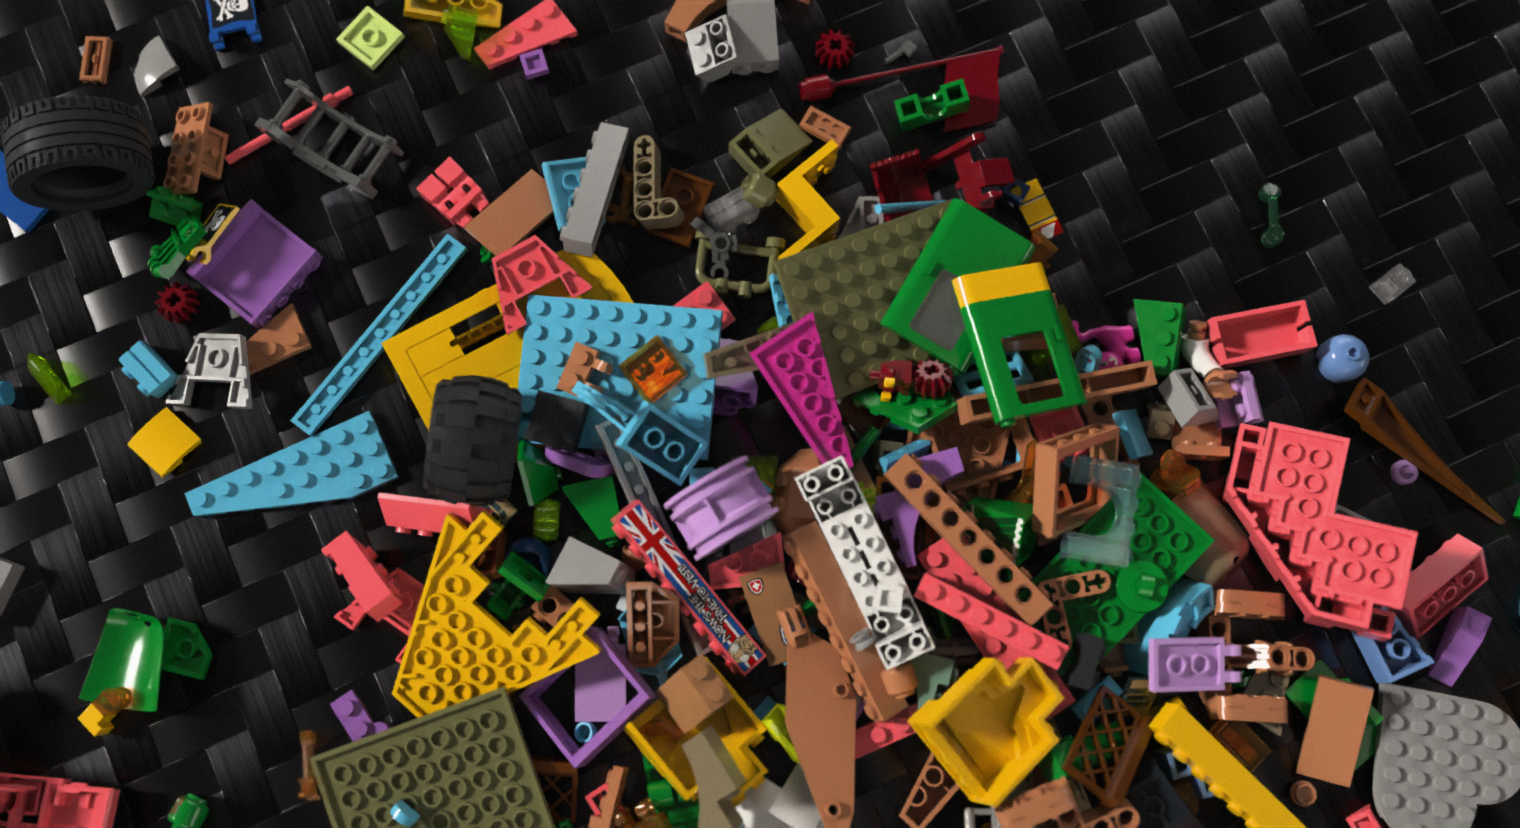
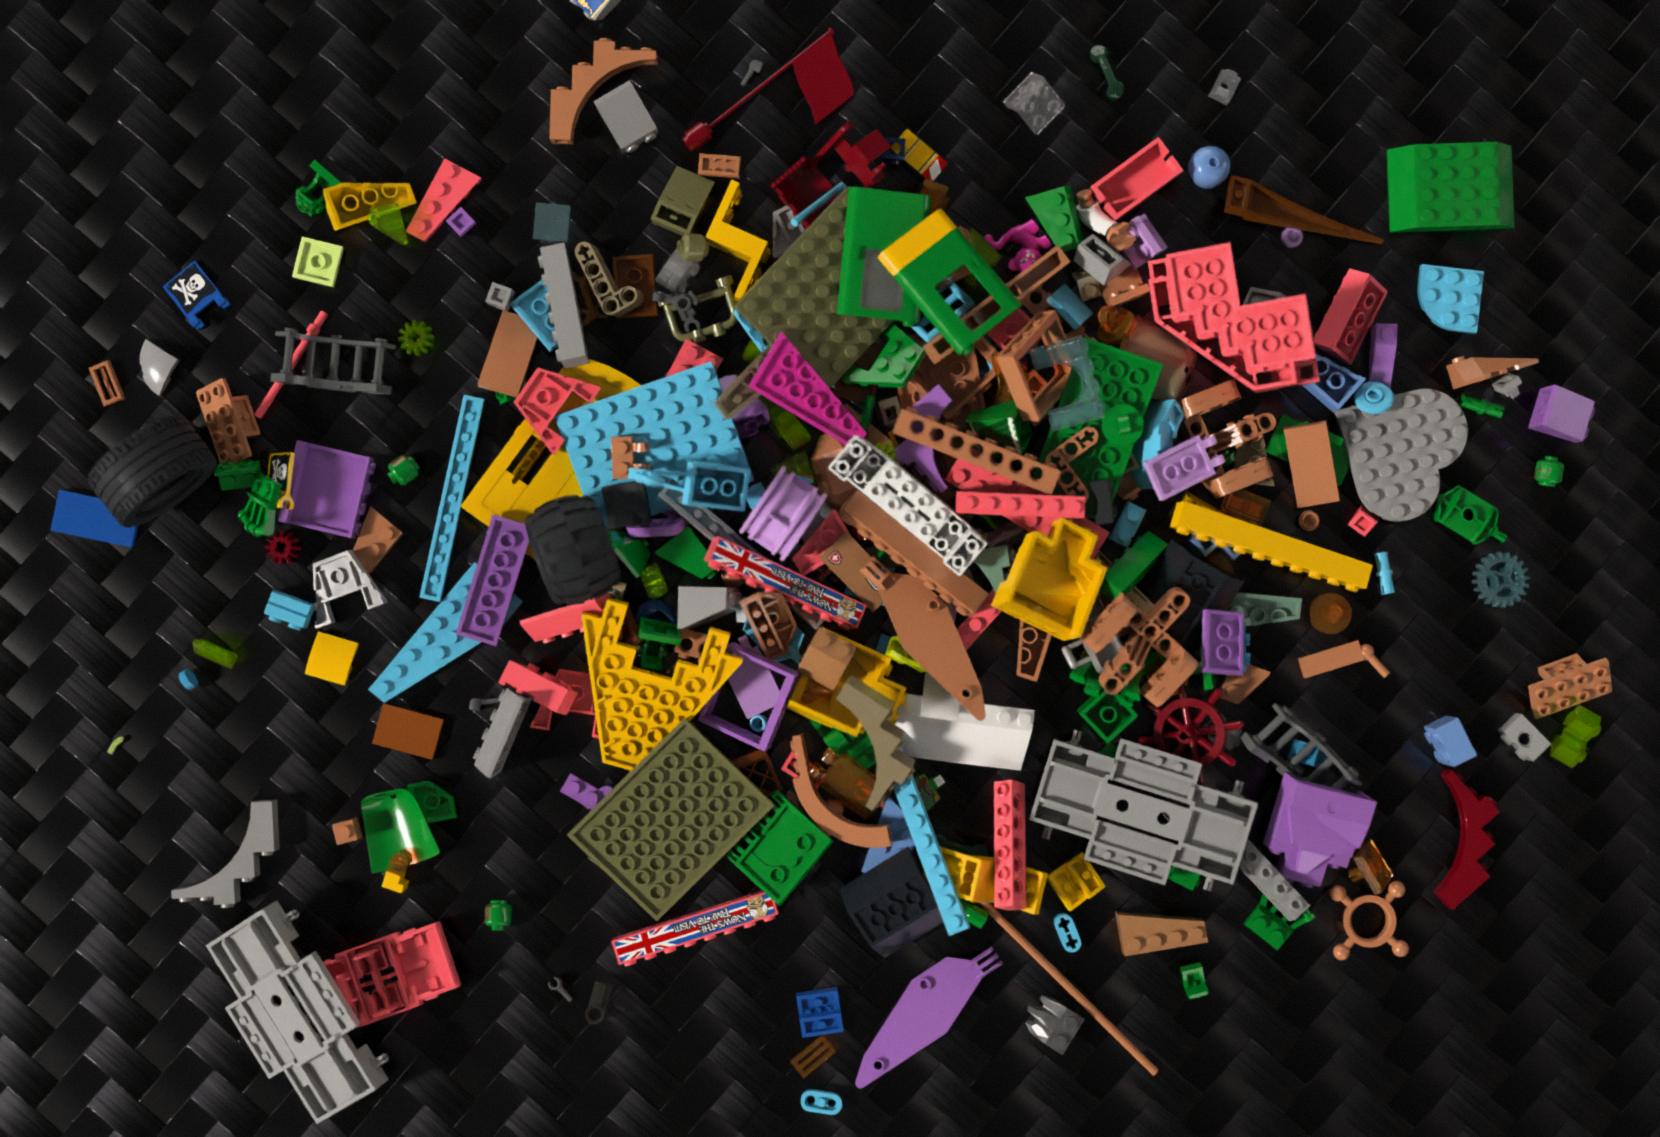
camera: 20 degrees left, 10 degrees up
clear orange bar [298,730,320,802] -> none
medium azure tile [391,799,421,827] -> none
coral hips [416,157,490,229] -> none
clear orange tile [618,335,689,405] -> none
light grey slope [685,14,739,83] -> none
dark red gear [816,29,855,70] -> none
light grey bush [849,627,876,652] -> none
dark red piece [869,360,912,402] -> none
white tile [874,583,904,614] -> none
medium azure slope [878,439,931,474] -> none
nougat head [881,662,919,699] -> none
green arch [894,78,970,132] -> none
dark red gear [911,358,953,400] -> none
reddish brown fence [1061,685,1154,810] -> none
medium azure beam [1074,345,1102,374] -> none
clear light blue piece [1119,677,1157,716] -> none
none -> nougat brick [332,817,363,845]
none -> dark orange tile [372,703,444,760]
none -> green head [387,455,420,485]
none -> clear neon green gear [398,320,434,356]
none -> medium lavender plate [456,514,529,646]
none -> dark grey hand [469,698,499,711]
none -> light grey slope [473,687,532,778]
none -> light grey brick [485,282,516,312]
none -> clear light blue piece [533,202,570,243]
none -> clear neon green slope [758,395,811,450]
none -> clear bracket [1003,72,1065,134]
none -> medium azure wheel [1354,382,1394,414]

